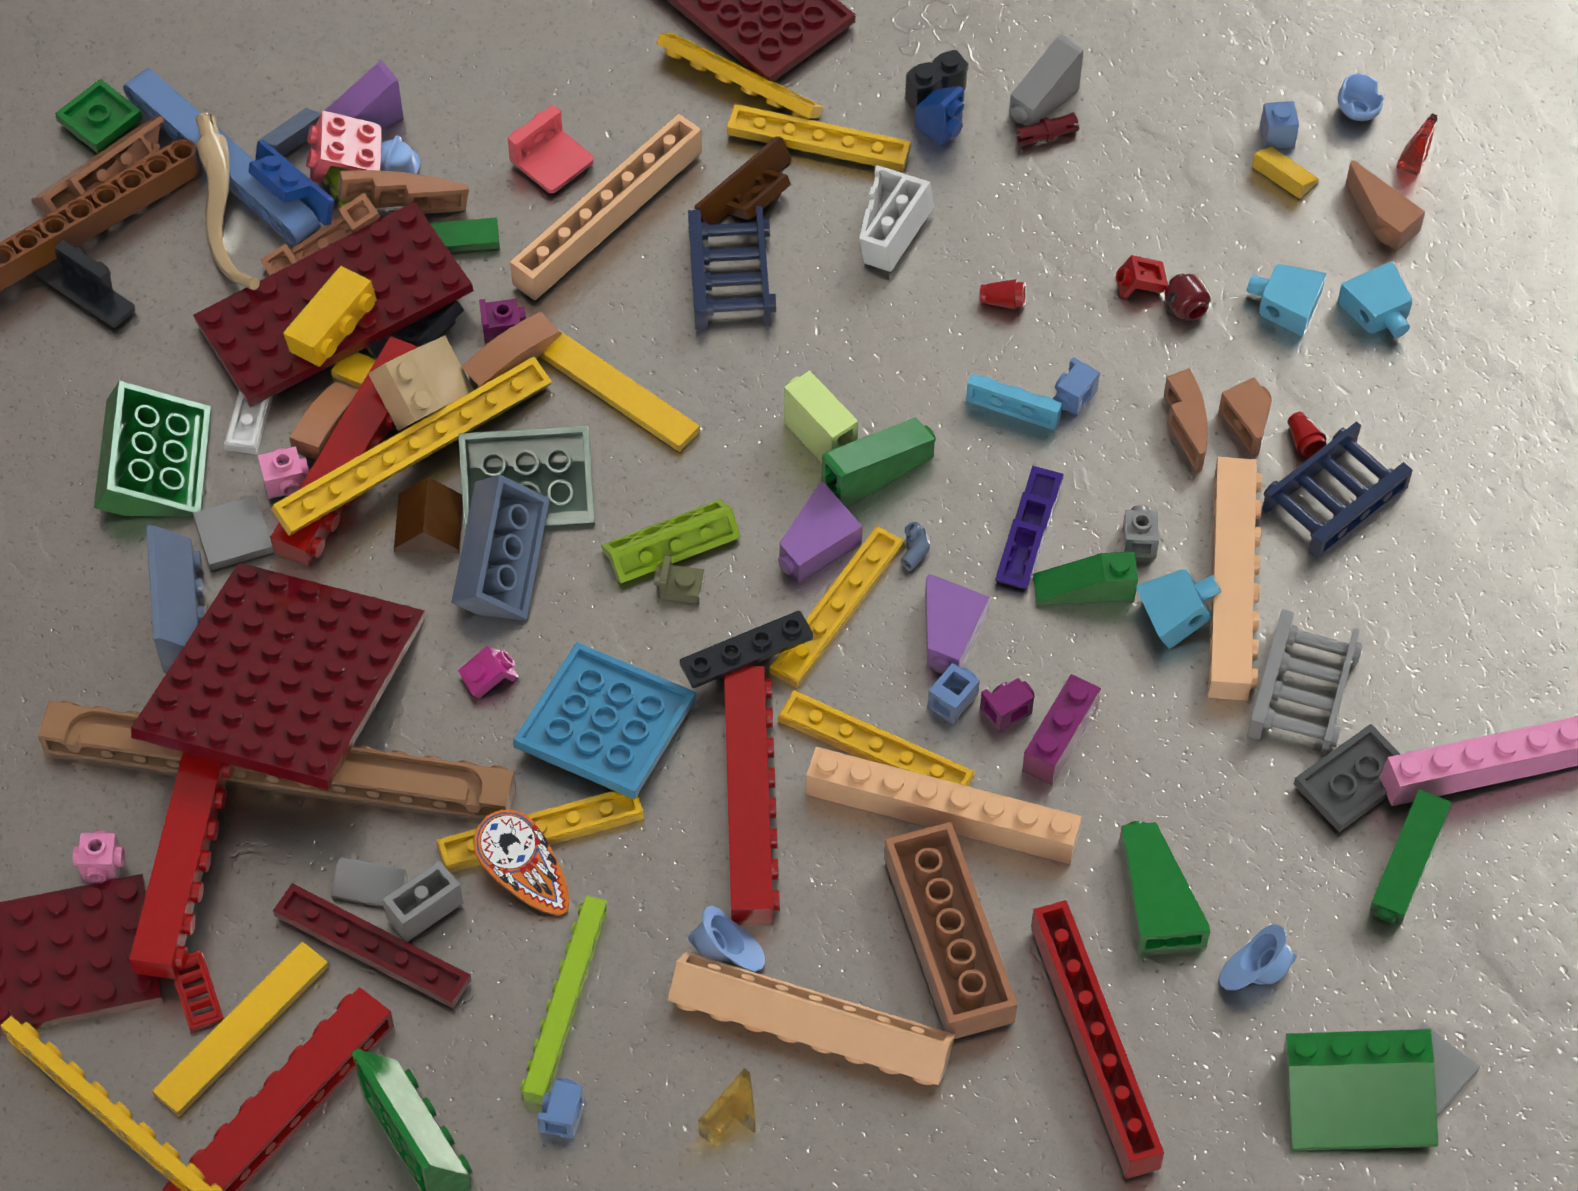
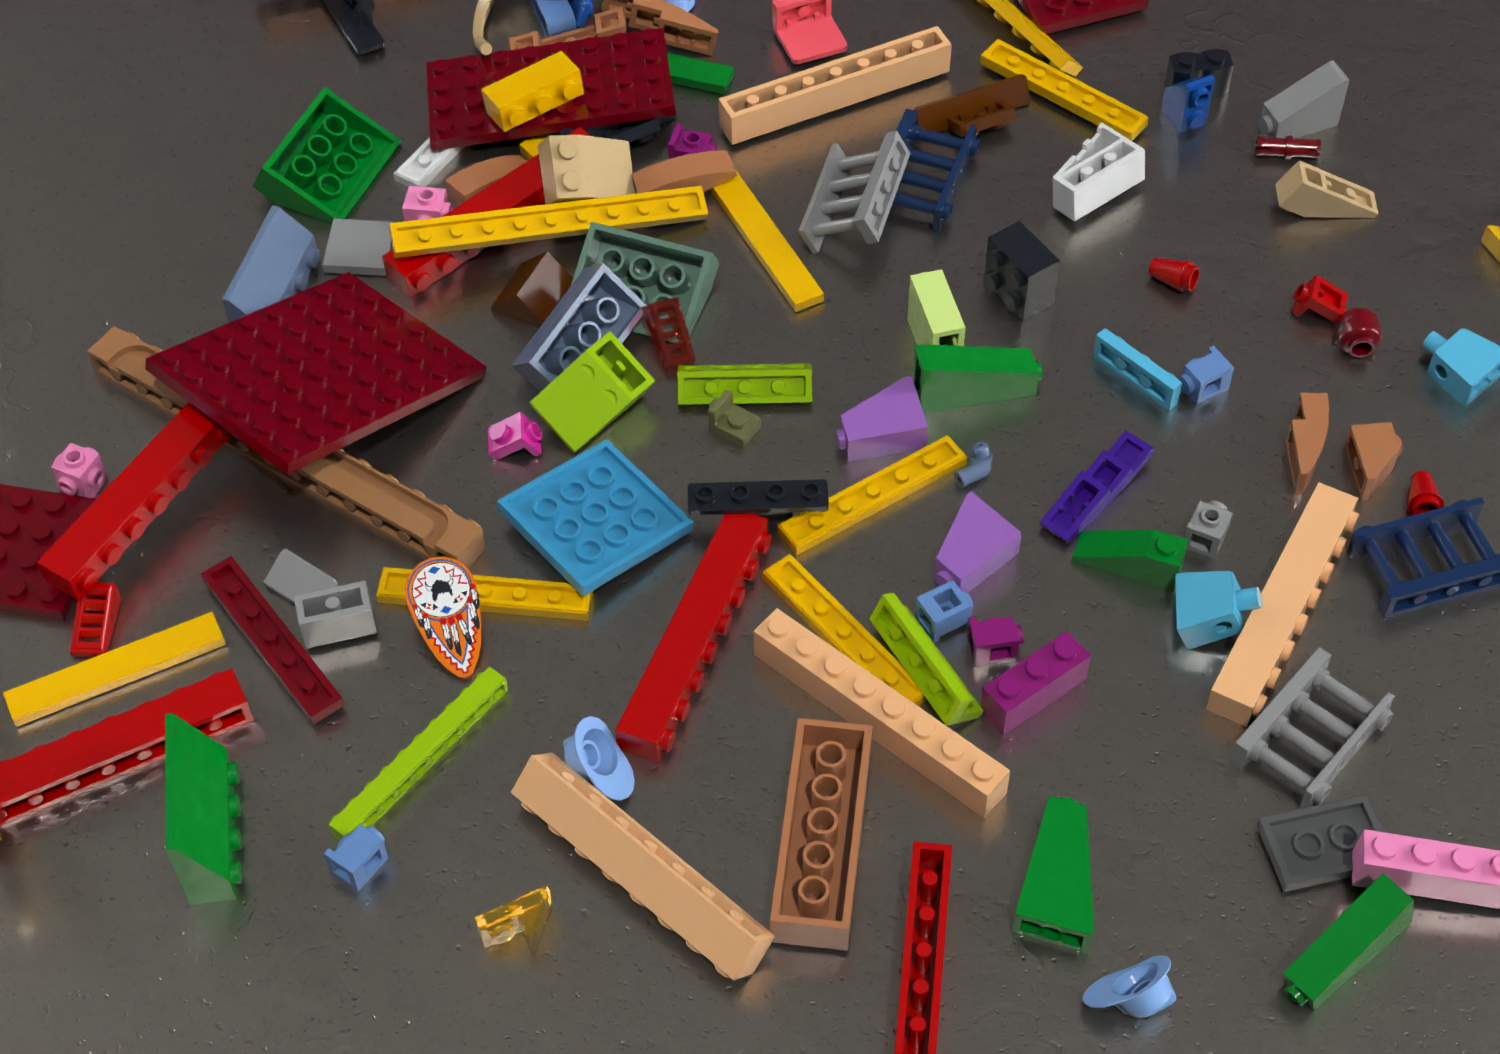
camera: 25 degrees right, 5 degrees down
none -> lime slope [529,331,655,453]
none -> clear red slope [641,297,696,369]
none -> light grey fence [798,131,911,254]
none -> lime fence [869,592,984,726]
none -> black brick [984,221,1060,321]
none -> tan slope [1275,160,1379,218]

